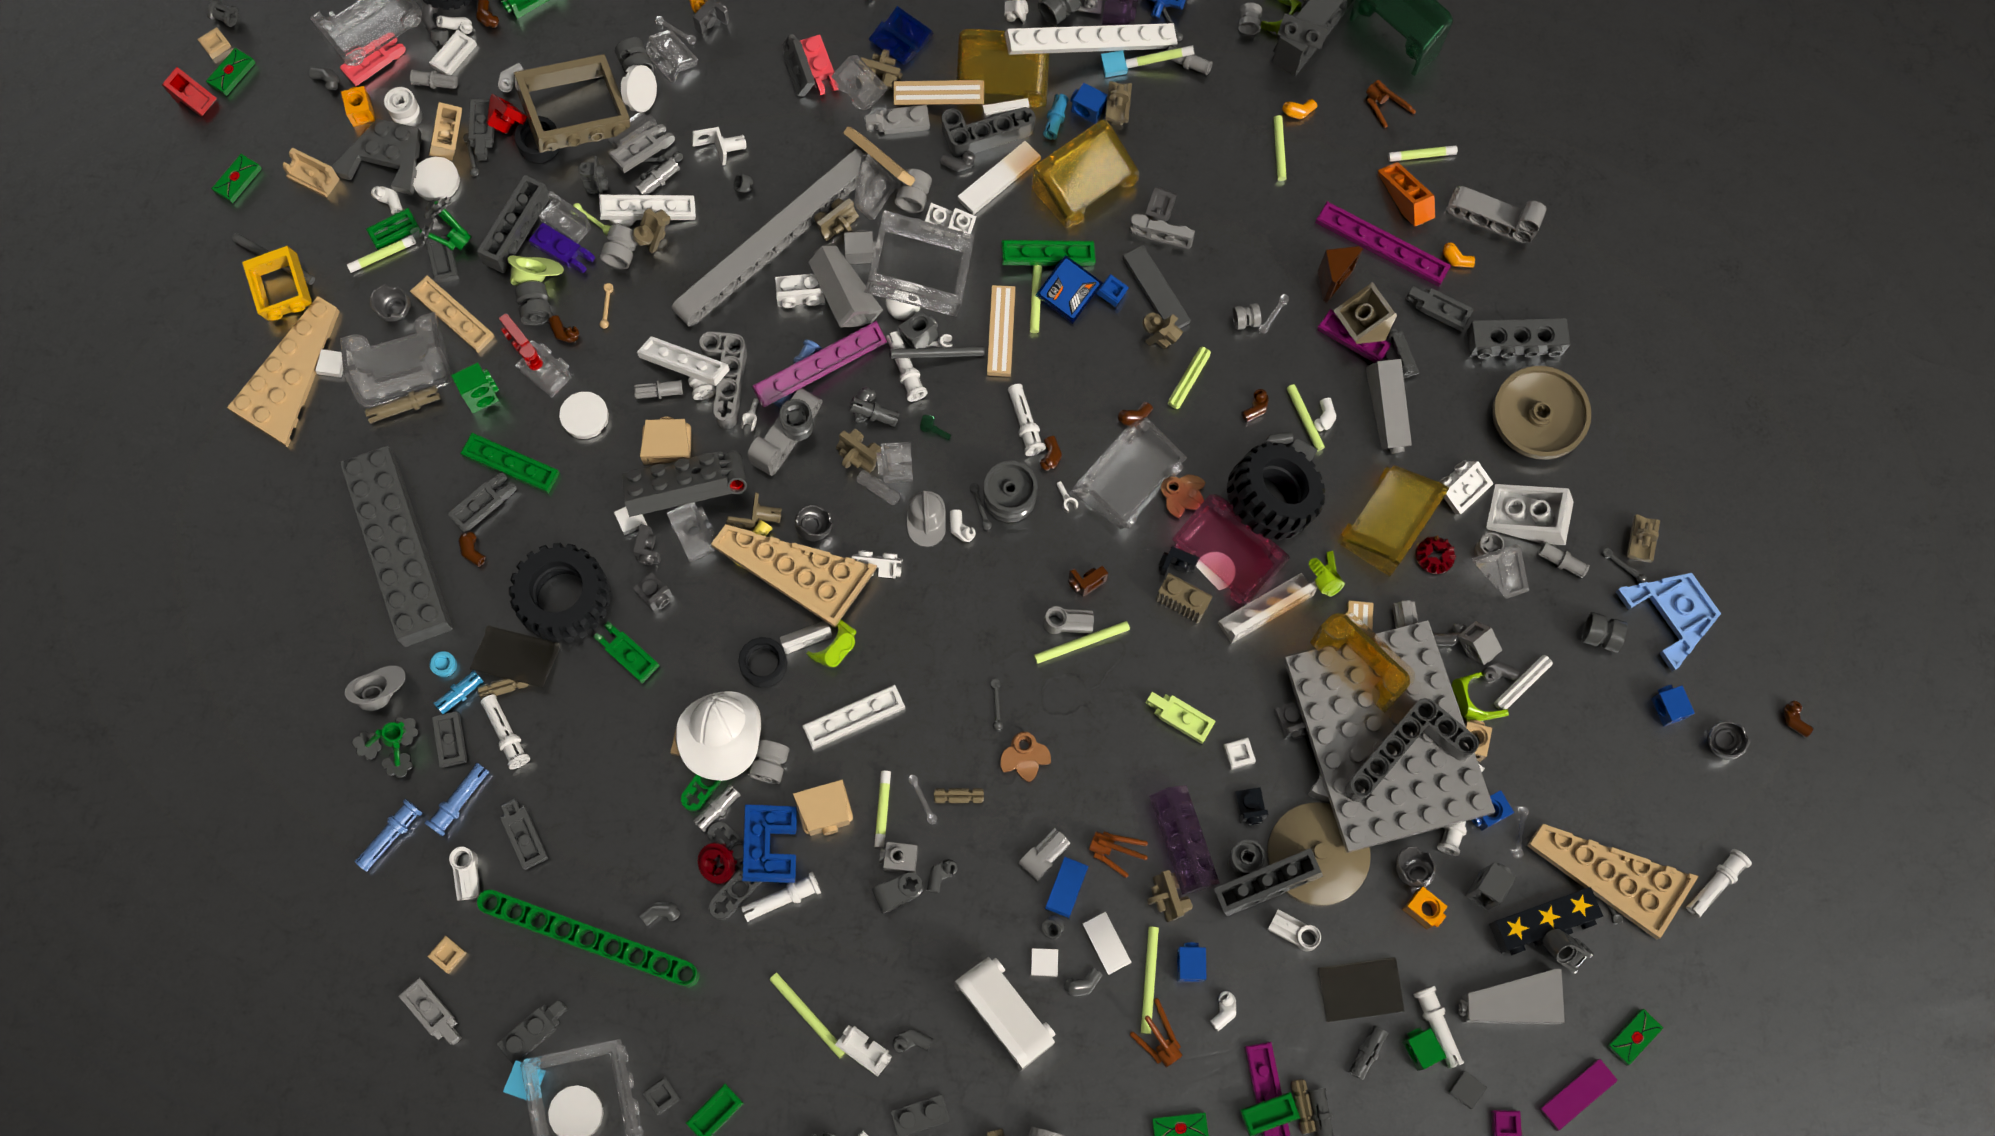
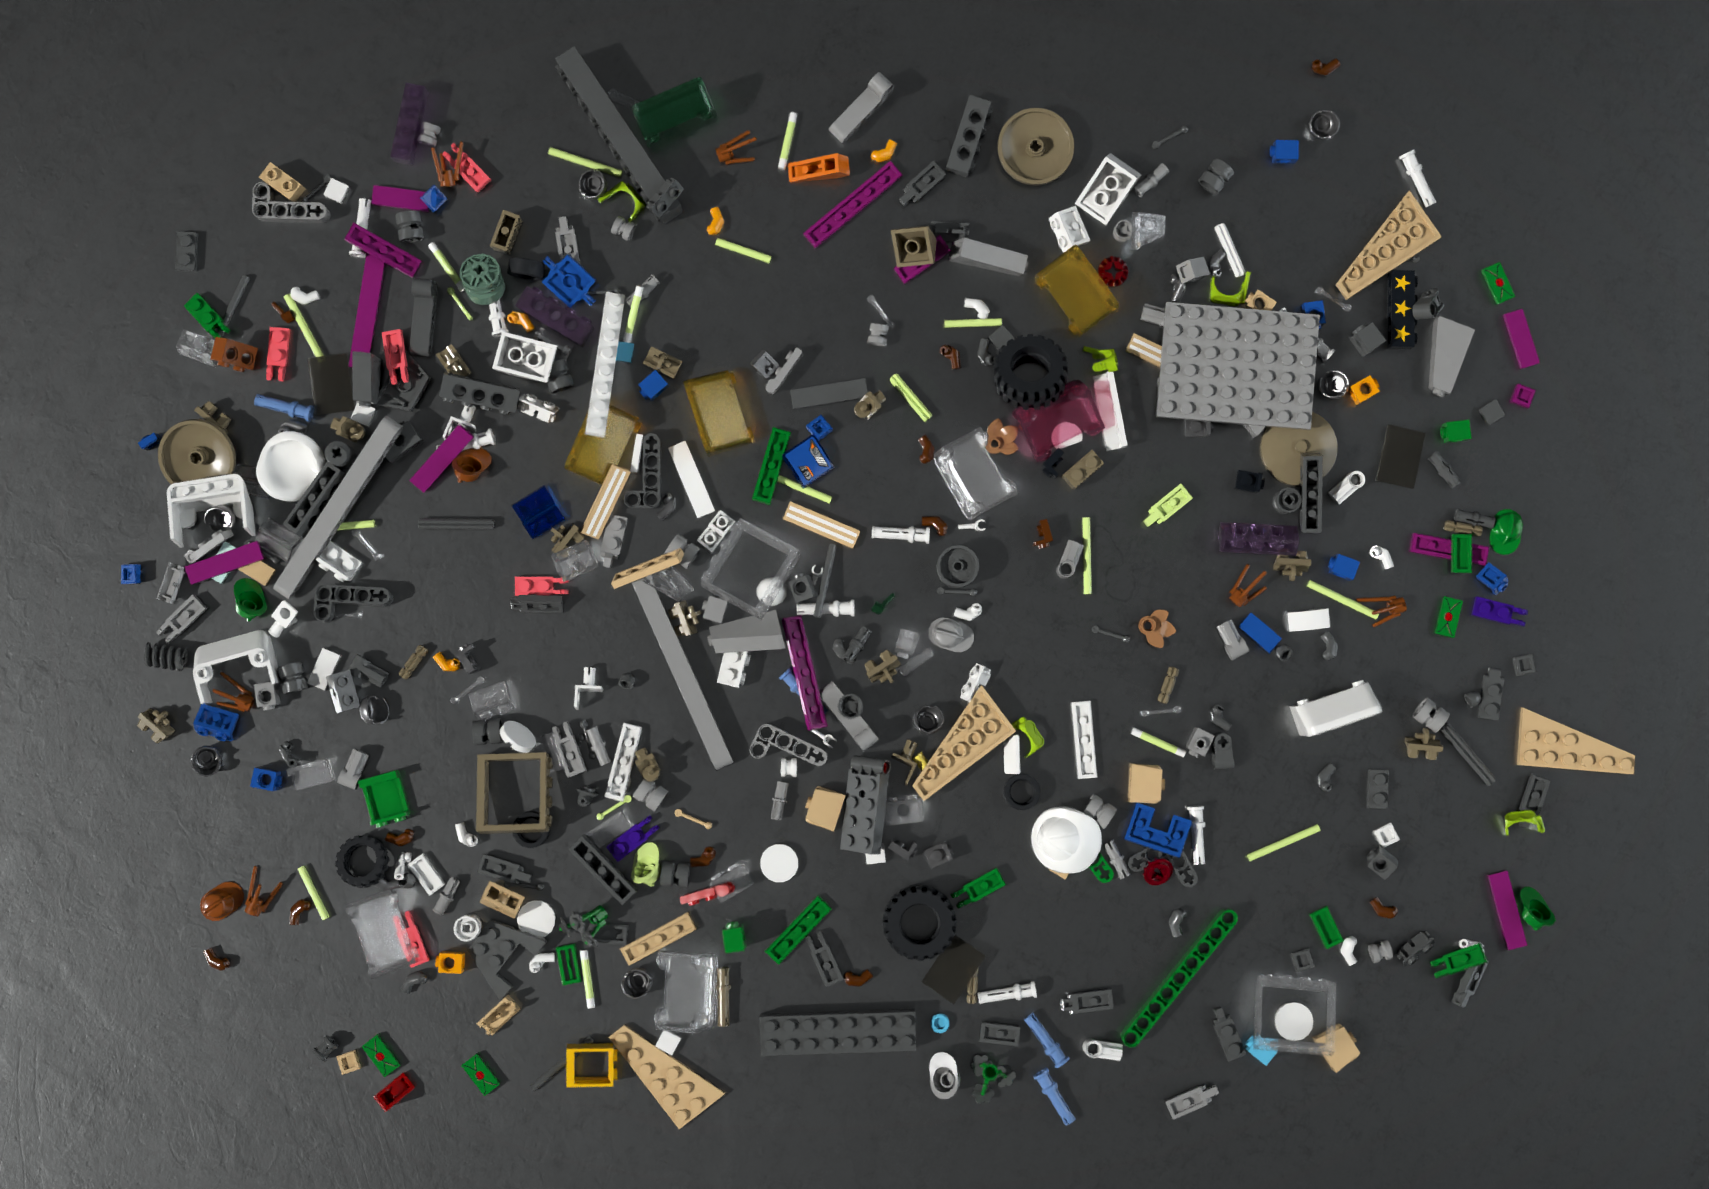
camera: 65 degrees left, 15 degrees up
tan tile [427,936,467,974] -> none
dark azure pin [433,670,484,714] -> none
red slope [487,93,527,134] -> none
white tile [637,336,729,386] -> none
white hinge [835,1025,892,1077] -> none
white tile [1031,948,1058,977] -> none
dark azure pin [1043,93,1069,140] -> none
white tile [1223,738,1256,770] -> none
clear yellow windscreen [1310,611,1415,713] -> none
reddish brown slope [1318,246,1363,303] -> none
dark grey beam [1345,698,1479,802] -> none
white pin [1413,986,1464,1069] -> none
light blue wing [1616,573,1721,672] -> none
dark tan hips [1627,514,1660,563] -> none

